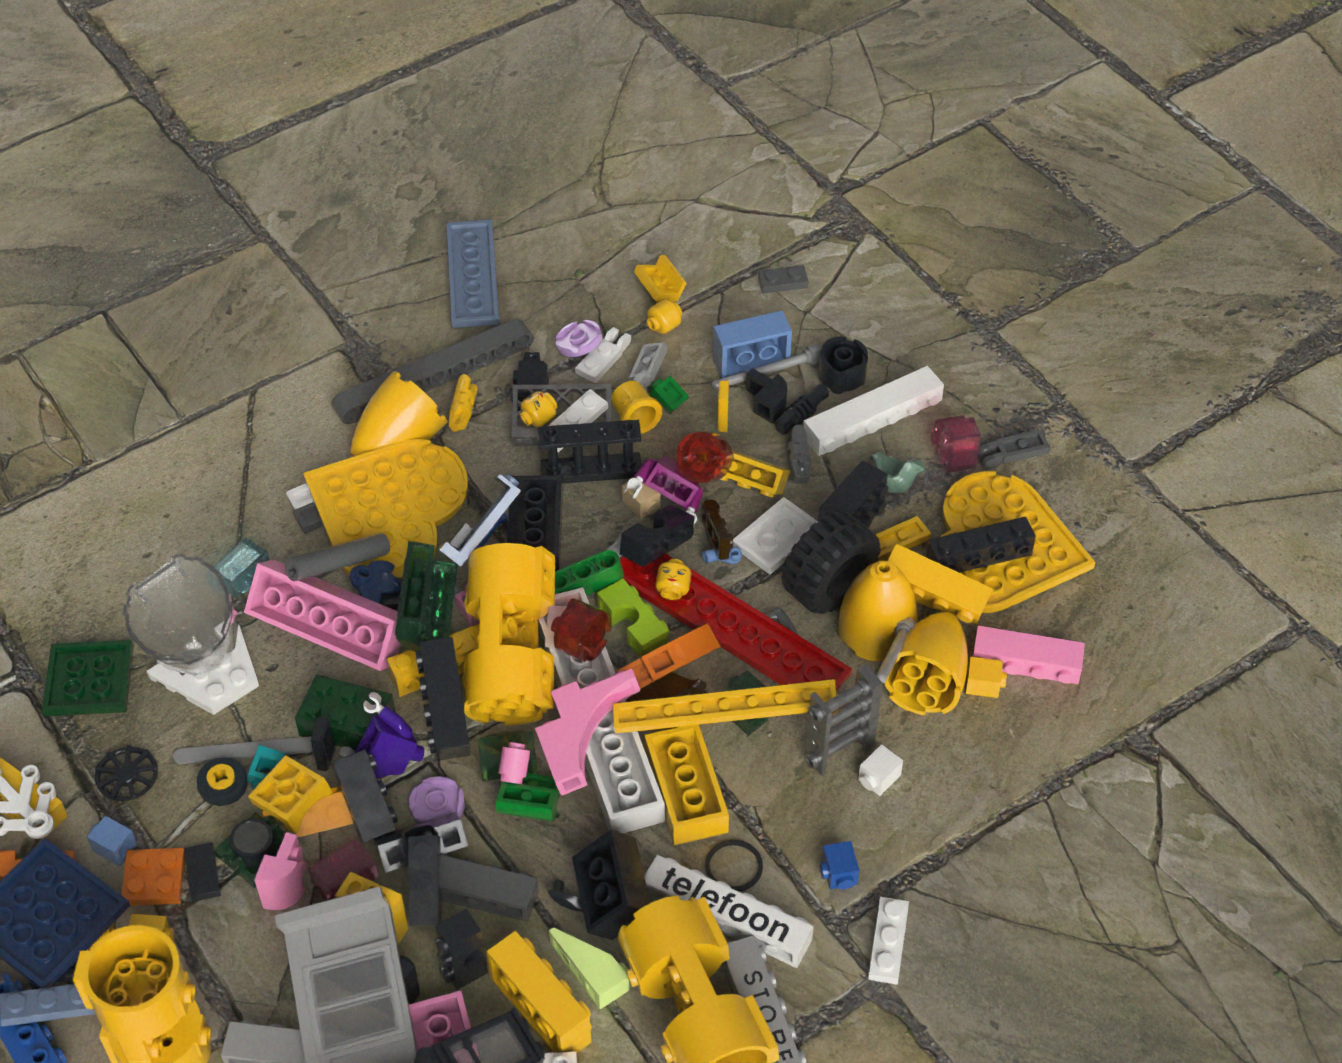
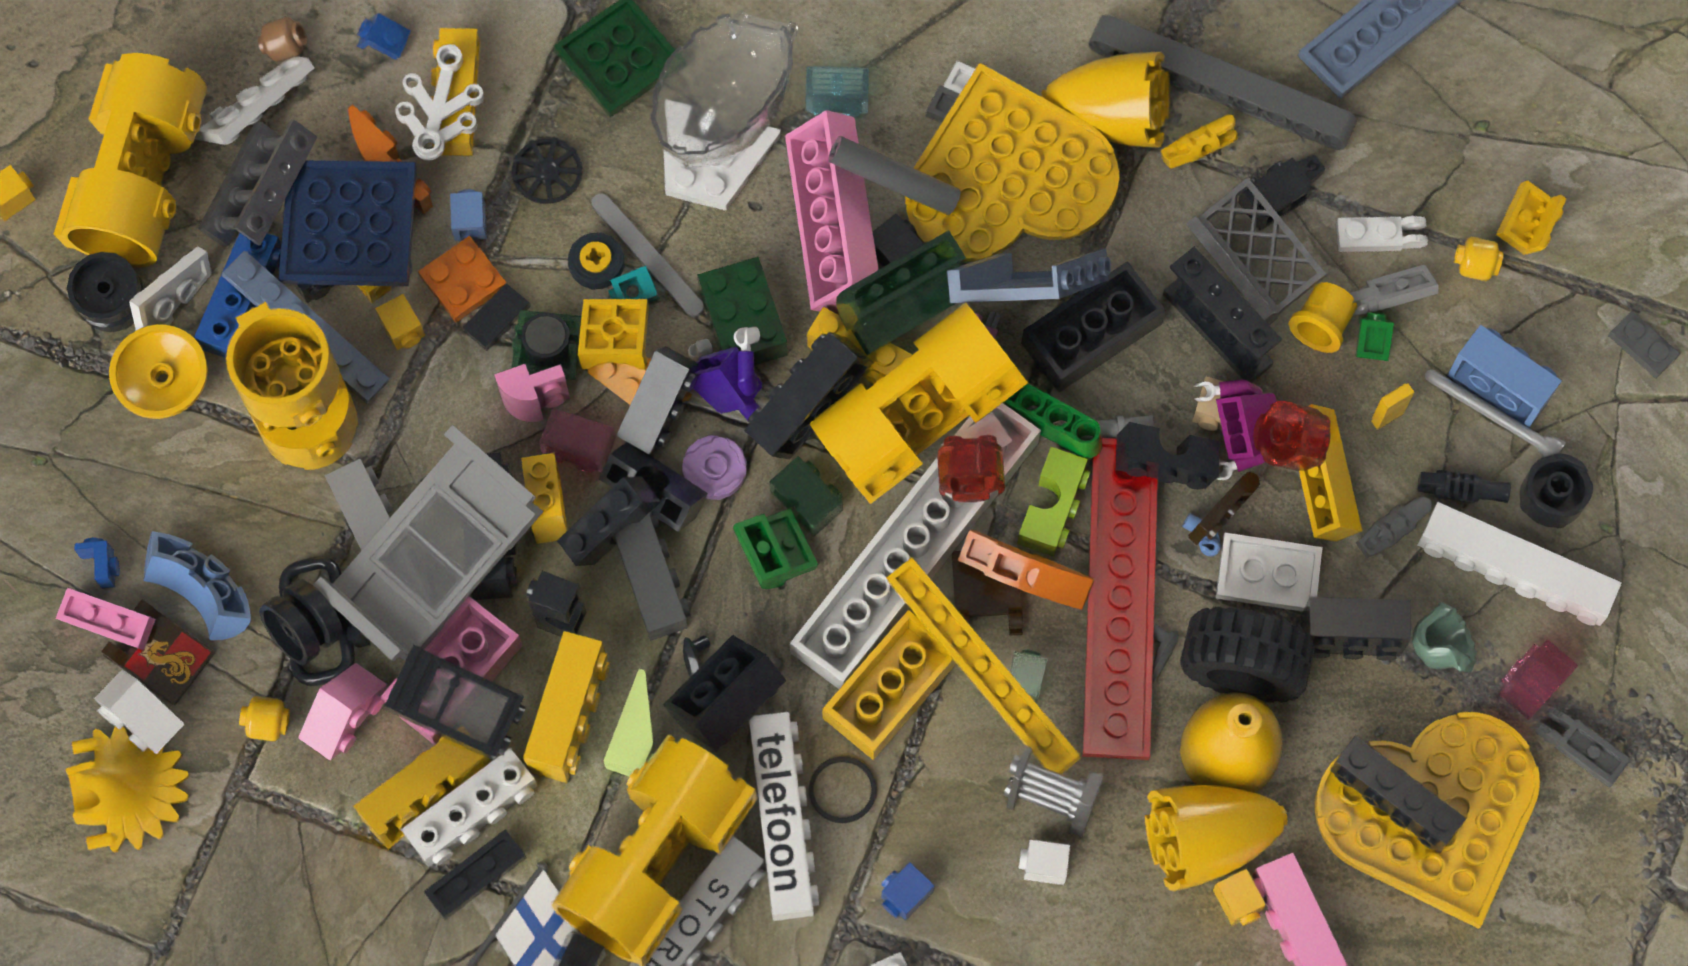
camera: 55 degrees right, 20 degrees up
black tile [311,717,336,772] -> none
dark blue plate [349,560,401,603] -> none
tile [448,523,473,549] -> none
bright pink brick [498,742,530,784] -> none
yellow head [520,391,558,428] -> none
bright pink arch [535,668,641,796] -> none
white plate [538,389,608,453] -> none
lavender tile [555,320,603,357] -> none
yellow head [655,559,692,600] -> none
black brick [746,368,788,424] -> none
yellow plate [875,516,931,561] -> none
light grey piece [876,617,917,683] -> none
yellow wedge [888,544,993,624] -> none

